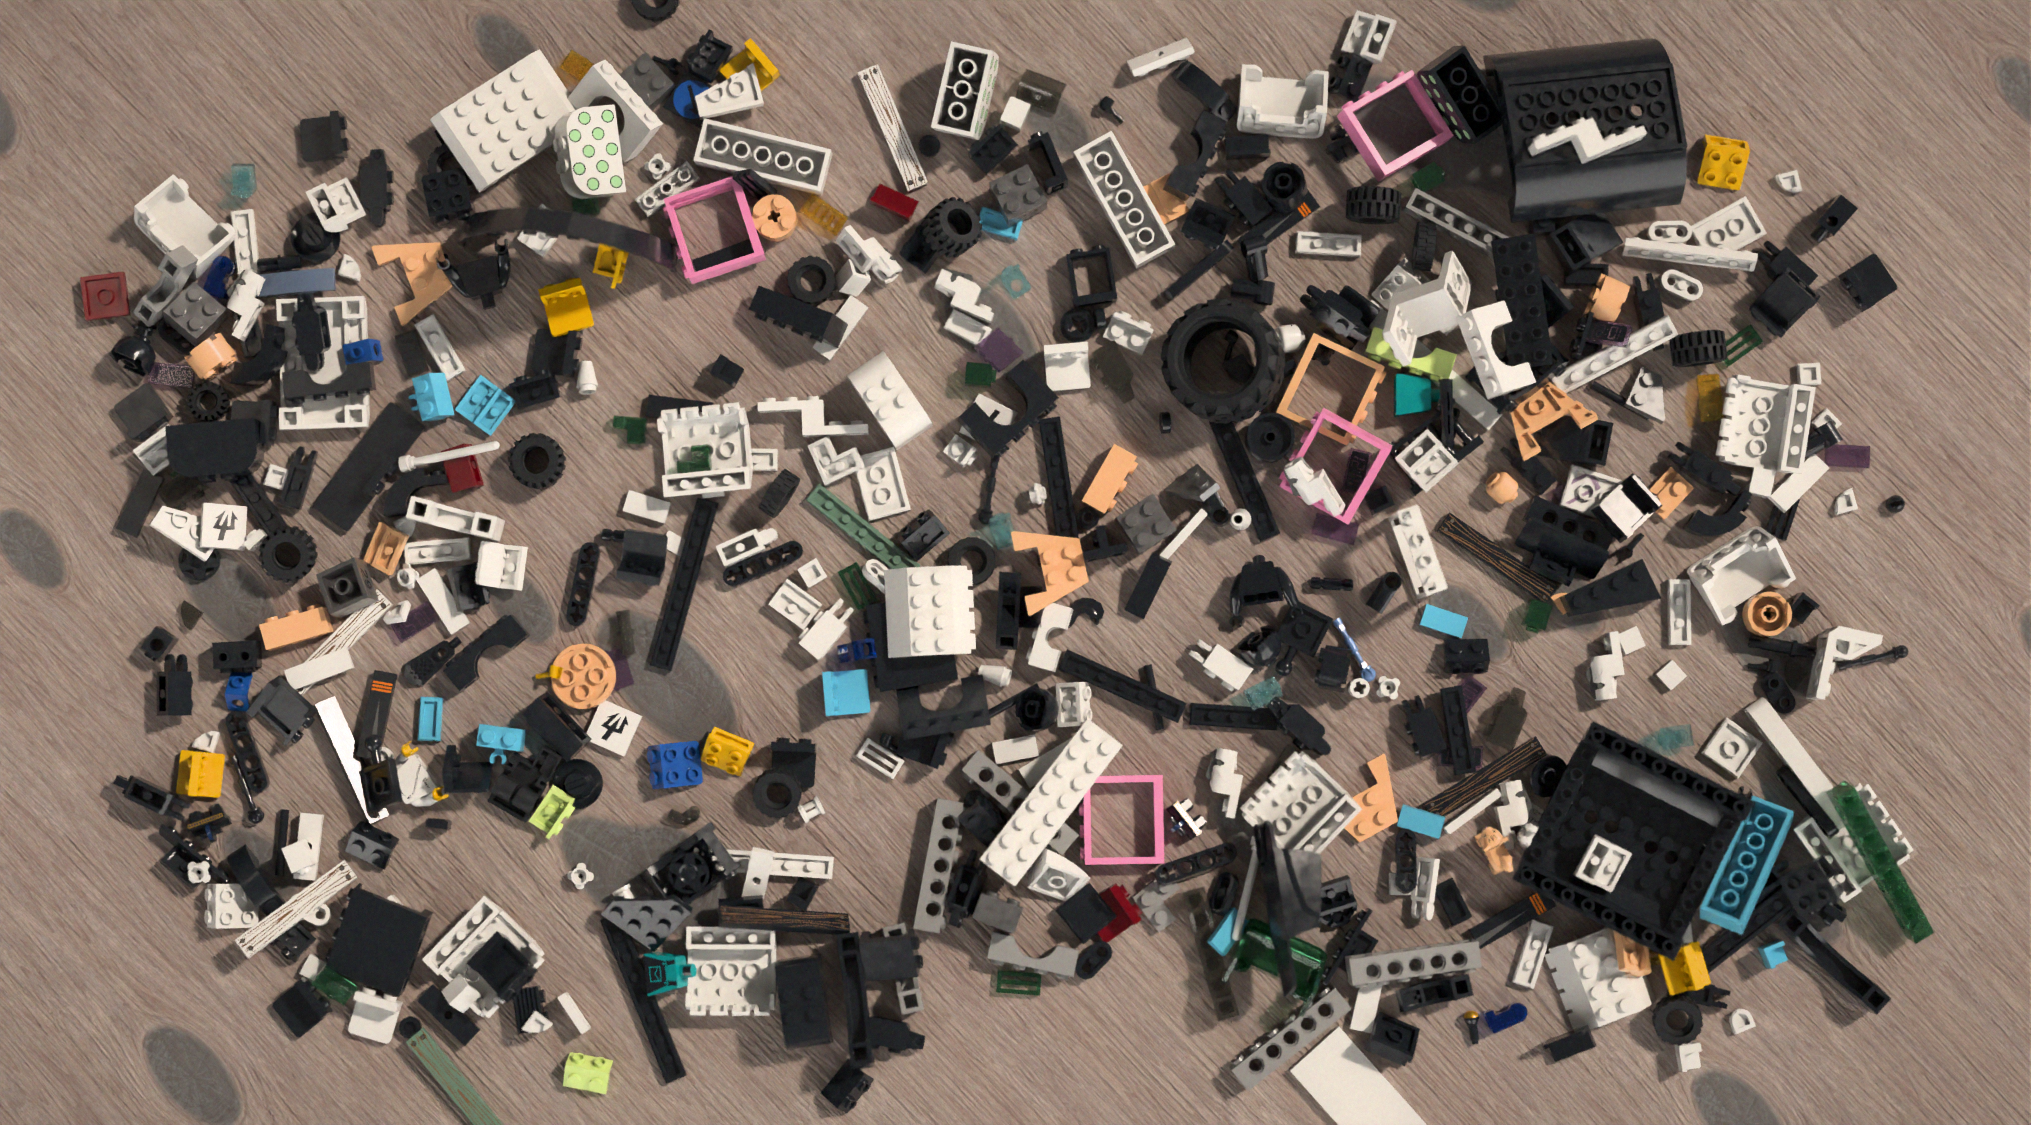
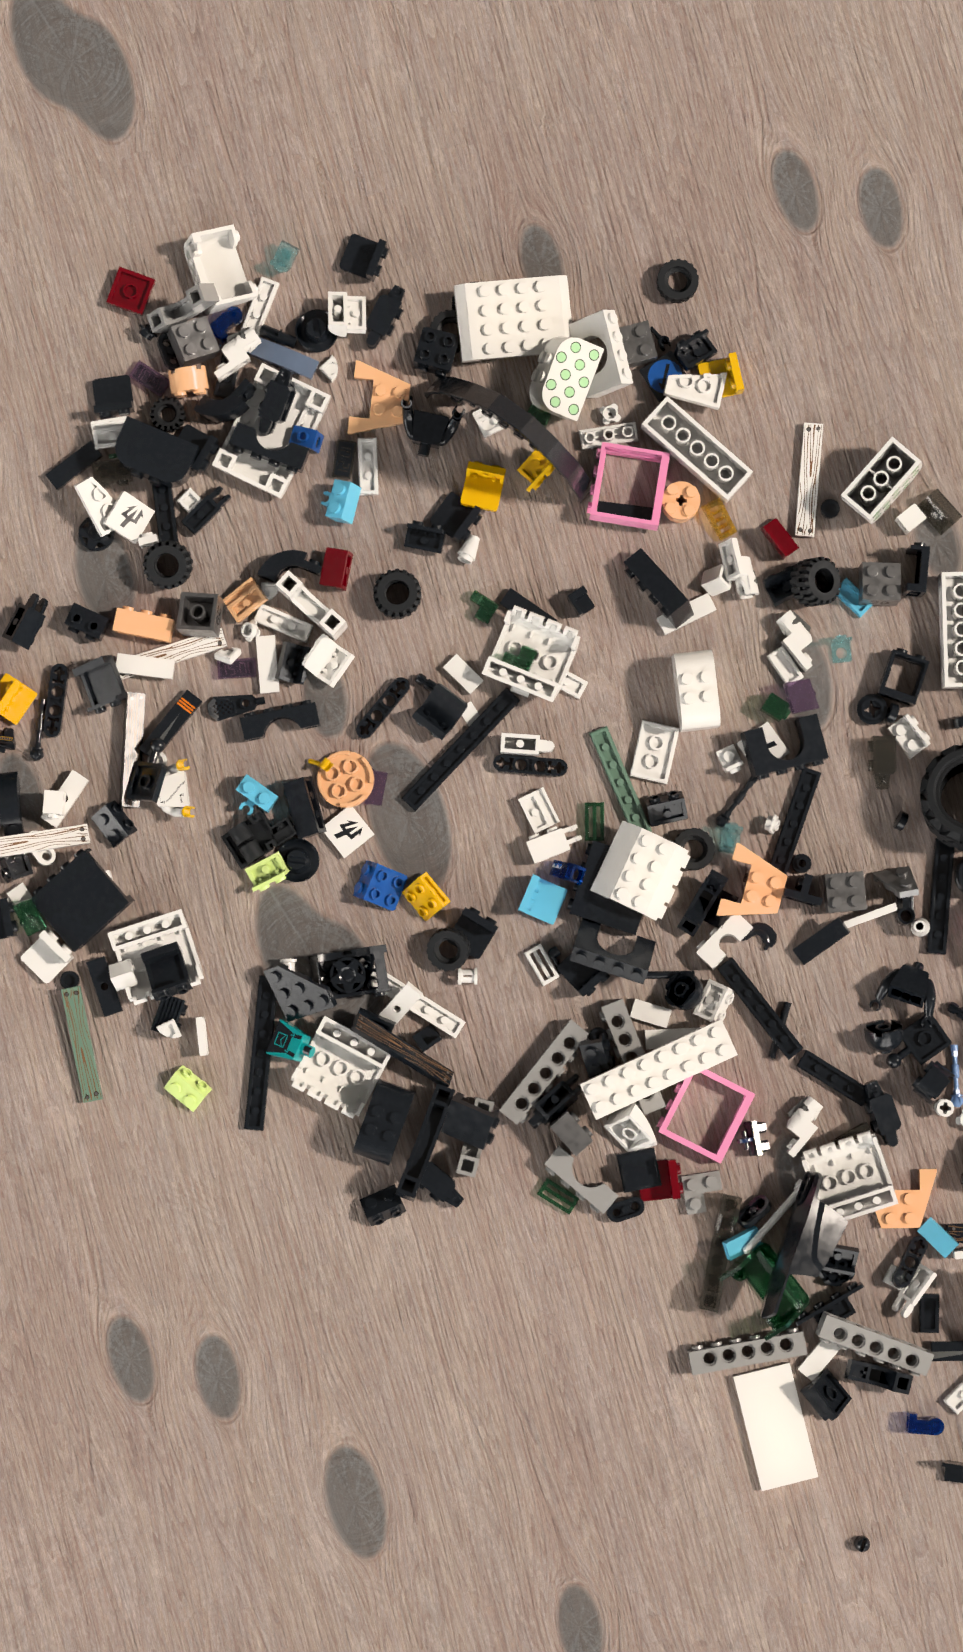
camera: 30 degrees right, 0 degrees up
black cylinder [110,335,156,376] -> none
black brick [141,626,179,661] -> none
clear smoke tile [181,600,204,631] -> none
white tile [192,731,221,753] -> none
blue bracket [225,672,253,712] -> none
black bar [275,809,289,876] -> none
black bracket [313,402,425,532] -> none
white piece [398,441,500,474] -> none
medium azure tile [418,697,443,741] -> none
black tile [425,818,452,829] -> none
black bracket [442,745,493,794] -> none
medium azure slope [454,375,516,436] -> none
clear yellow slope [560,49,595,81] -> none
white plate [567,863,594,889] -> none
clear smoke pin [616,610,636,656] -> none
clear smoke arm [667,806,701,826] -> none
black tile [733,169,777,200] -> none
white bracket [757,396,869,437] -> none
black tyre [759,469,800,518] -> none
black tyre [787,256,836,305] -> none
white plate [797,558,827,588] -> none
white plate [808,436,865,485] -> none
white plate [862,559,889,594] -> none
black bracket [969,124,1018,175] -> none
white cone [978,665,1012,688] -> none
white bracket [1044,342,1091,391] -> none
light nougat brick [1082,444,1138,515] -> none
black beam [1155,843,1237,886] -> none
white hinge [1189,639,1253,692] -> none
clear light blue bracket [1243,676,1283,710] -> none
black piece [1464,1010,1479,1044] -> none

